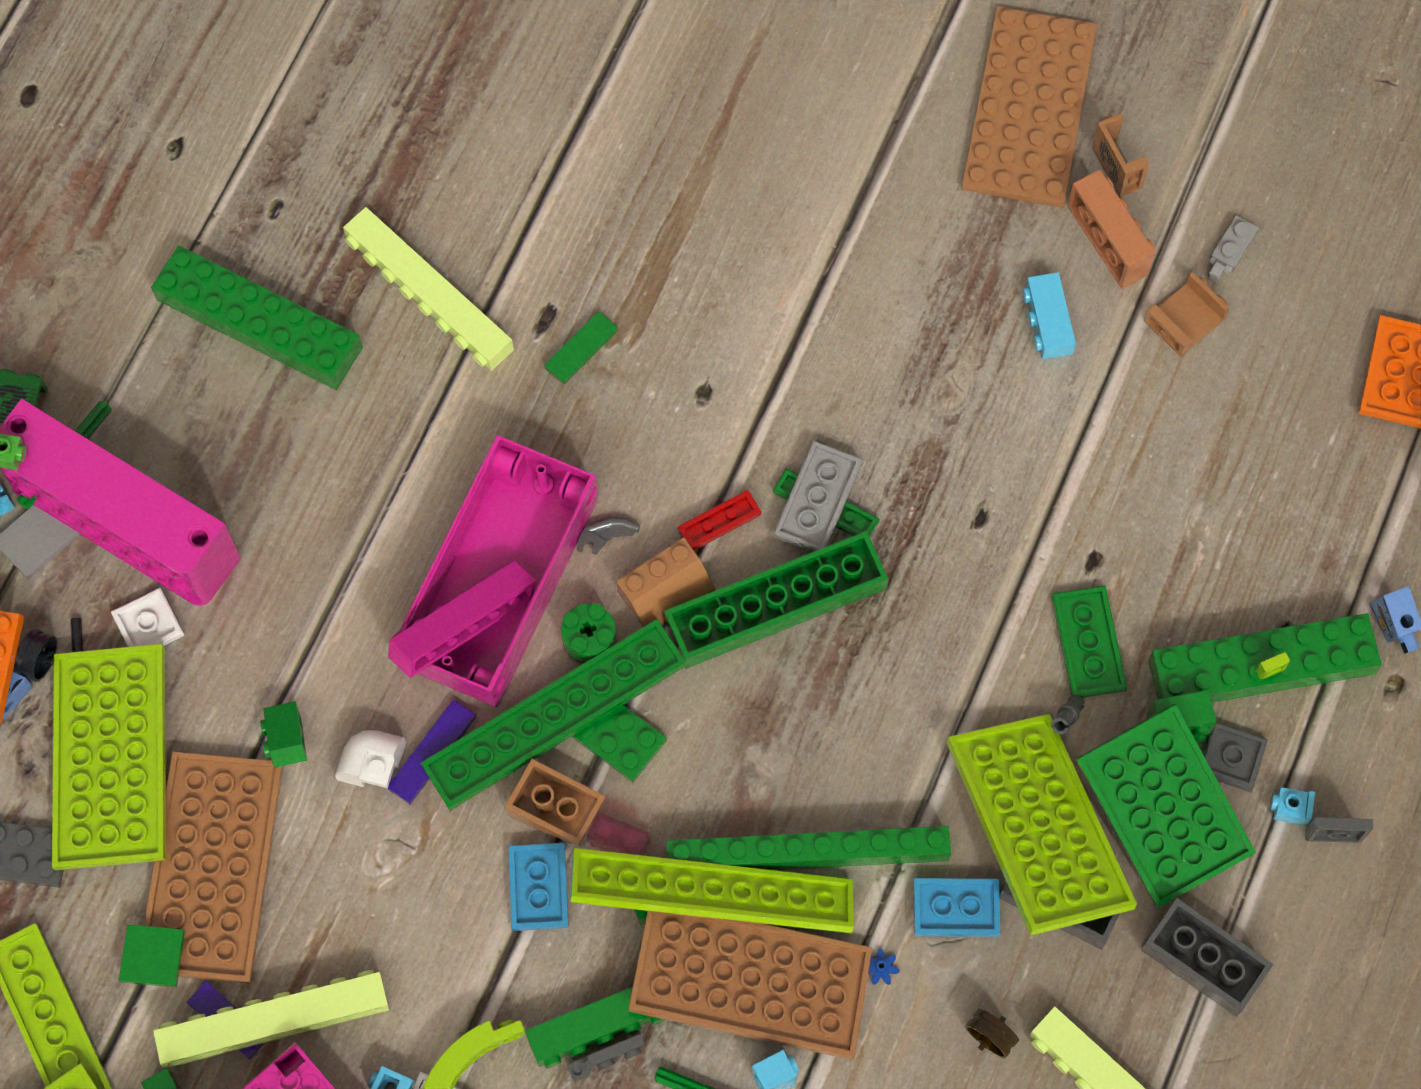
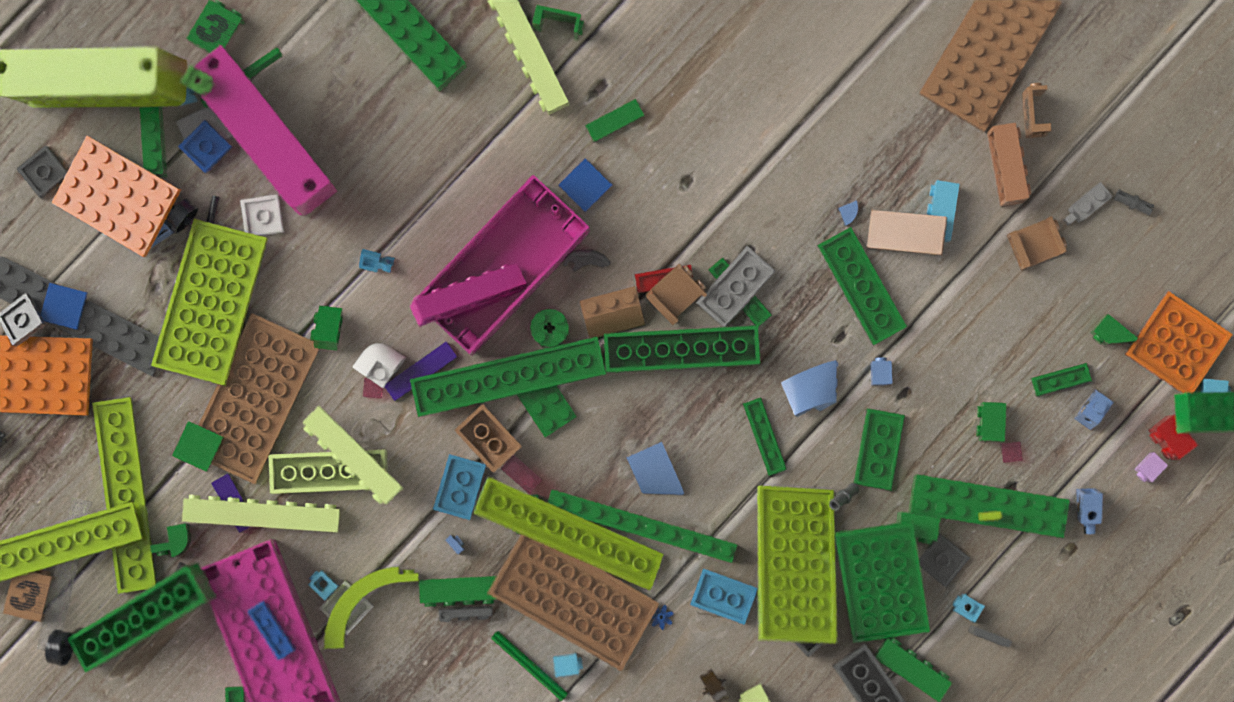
camera: 20 degrees right, 15 degrees up
none -> blue tile [178,120,232,174]
none -> yellowish green brick [269,450,388,494]
none -> yellowish green brick [302,406,403,504]
none -> dark azure plate [359,249,395,273]
none -> clear pink tile [363,378,383,399]
none -> medium blue plate [445,535,465,555]
none -> green panel [532,4,585,40]
none -> blue tile [558,159,612,212]
none -> medium blue slope [627,442,685,495]
none -> medium nougat panel [646,263,707,325]
none -> green tile [743,397,787,476]
none -> medium blue slope [781,360,838,417]
none -> green plate [817,227,907,346]
none -> medium blue tile [838,201,858,226]
none -> tile [866,210,947,256]
none -> medium blue brick [870,357,892,386]
none -> green brick [874,638,952,702]
none -> green brick [976,402,1006,442]
none -> clear pink tile [1000,442,1023,463]
none -> green tile [1031,363,1092,397]
none -> medium blue torso [1074,389,1114,430]
none -> green slope [1090,314,1138,345]
none -> dark grey pin [1114,189,1154,216]

